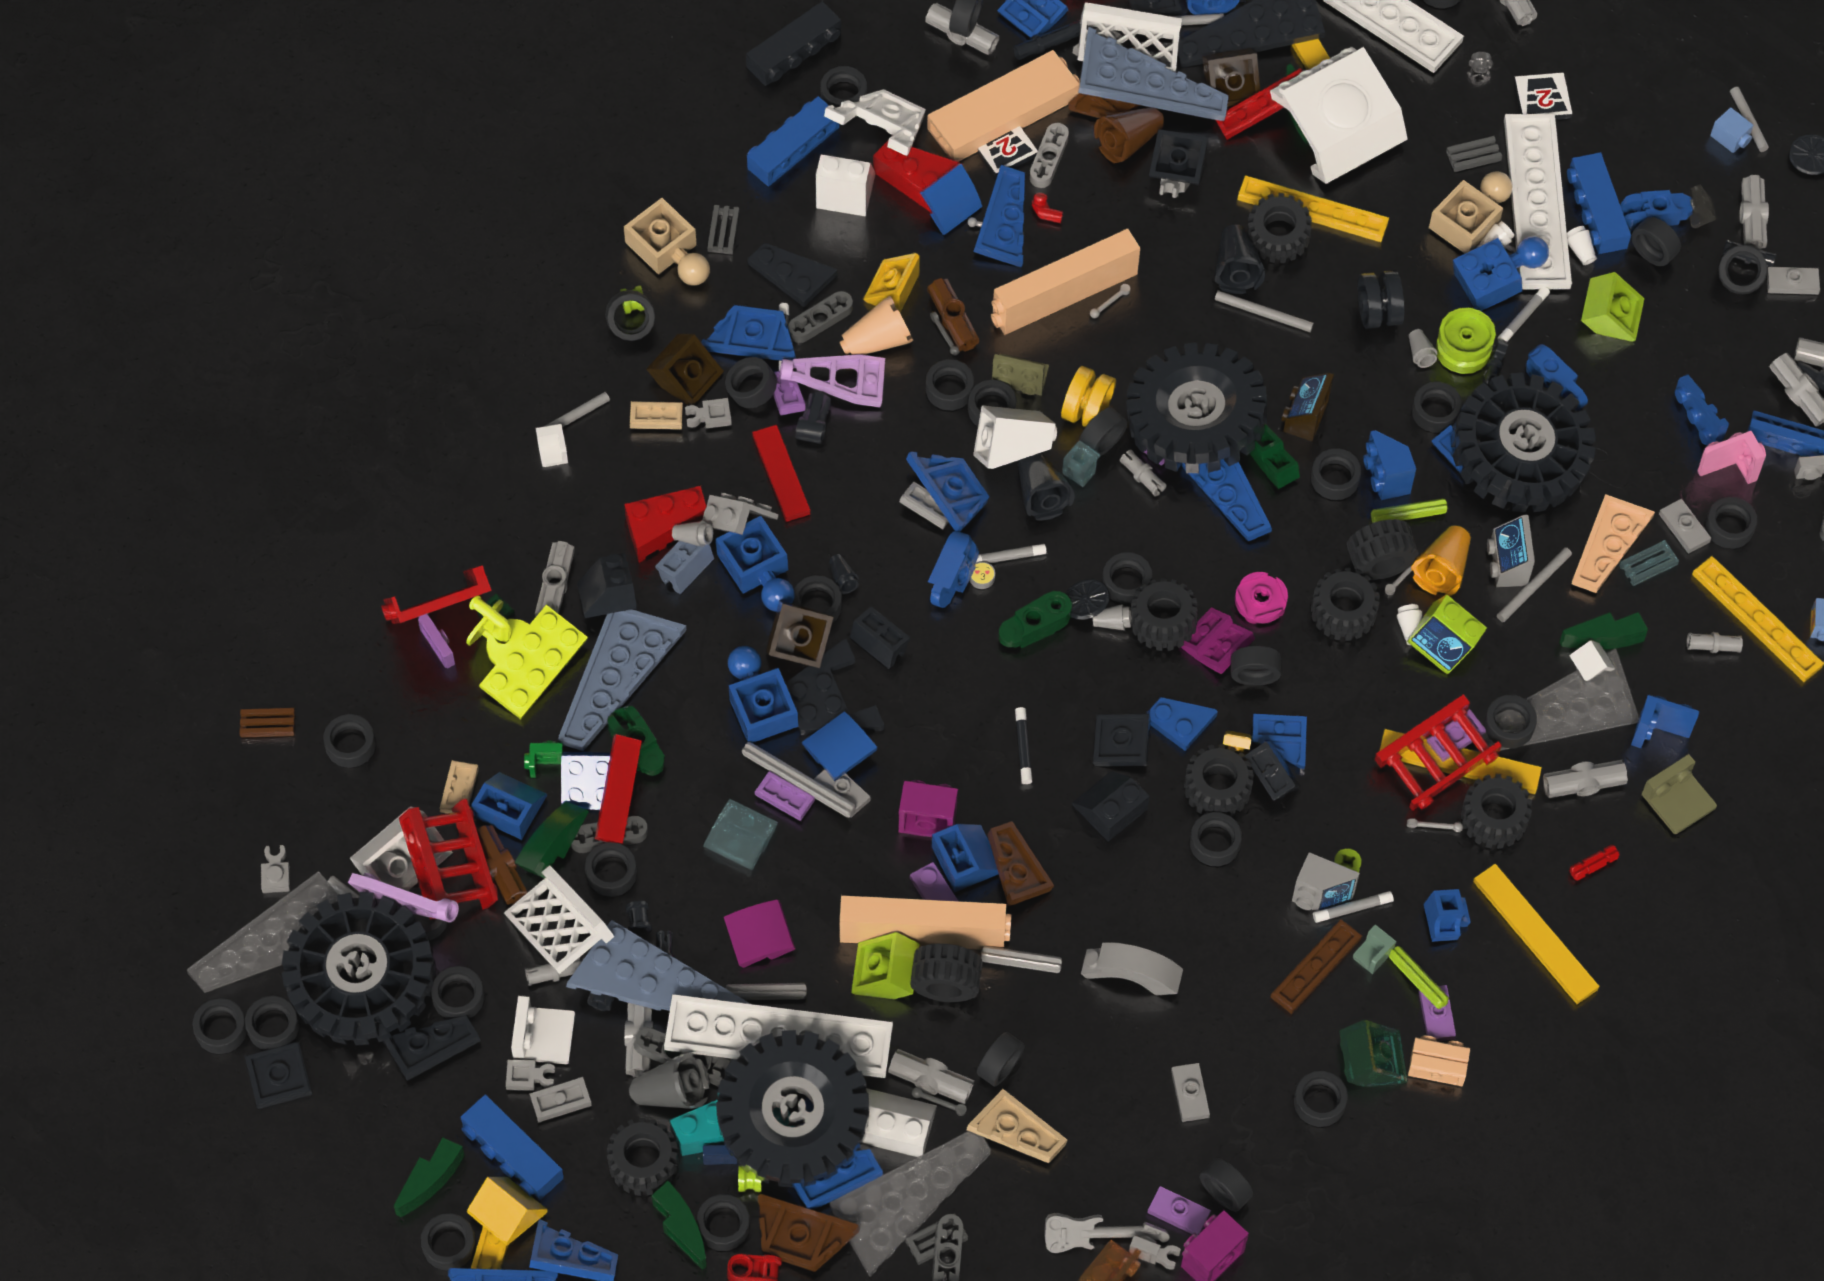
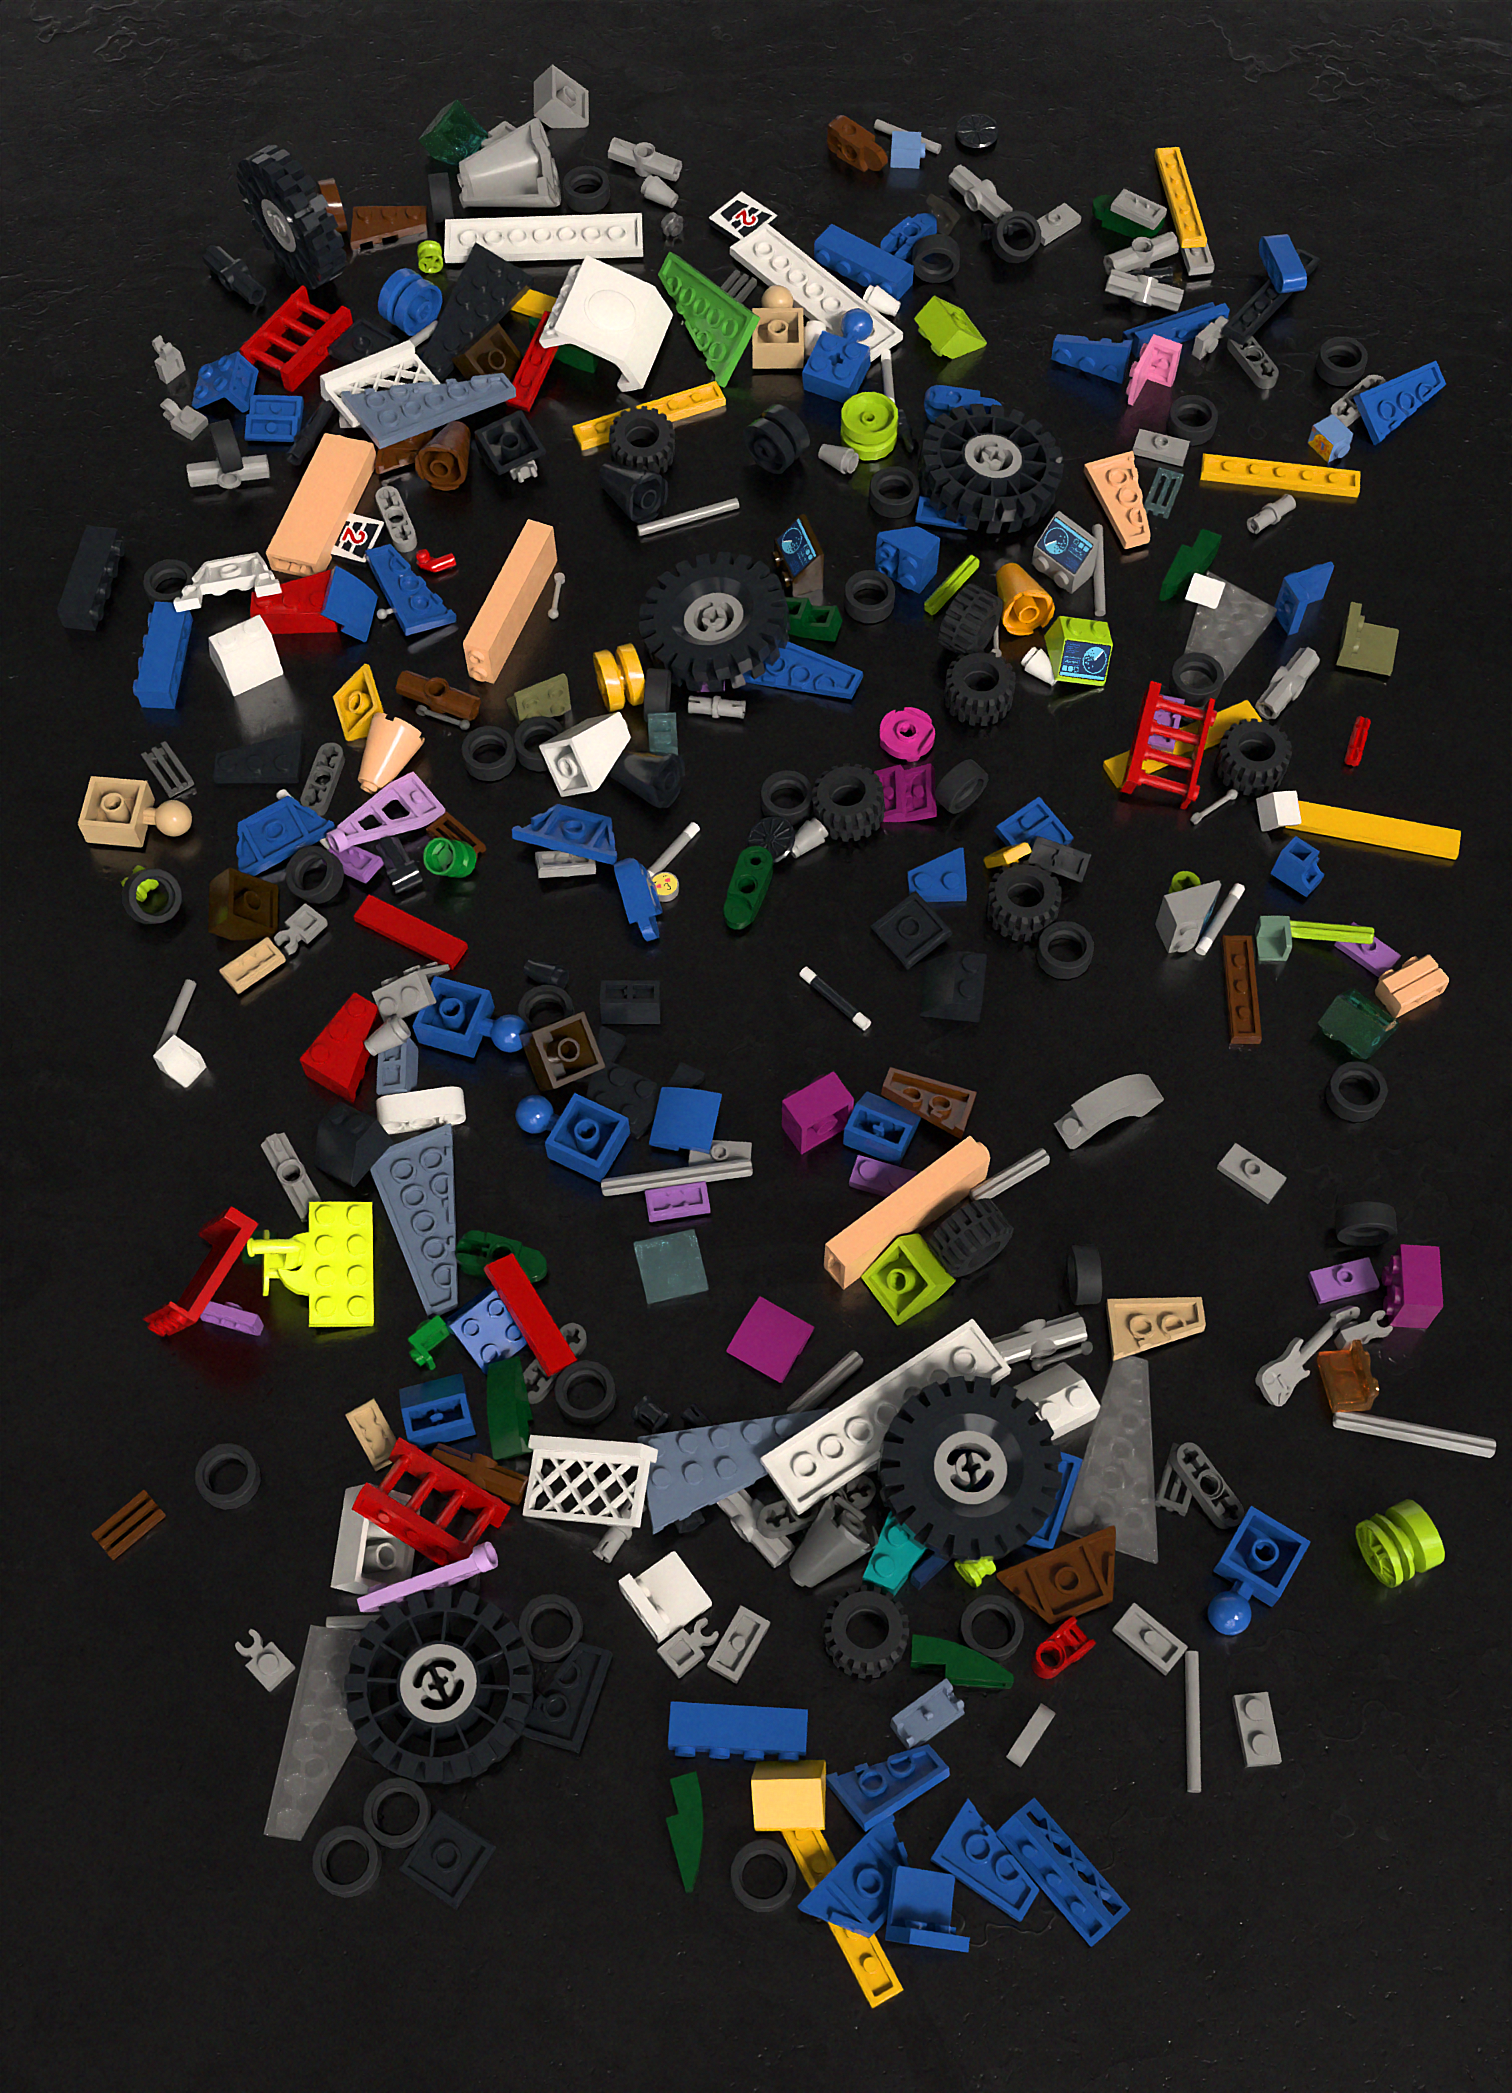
camera: 40 degrees left, 0 degrees up
none -> white beam [376,1086,466,1134]
none -> green wheel [423,837,476,878]
none -> reddish brown tile [426,811,486,858]
none -> light grey cone [641,175,678,208]
none -> bright green wing [658,252,760,388]
none -> reddish brown piece [827,115,888,172]
none -> sand blue hinge [890,1678,965,1750]
none -> white panel [1256,791,1301,831]

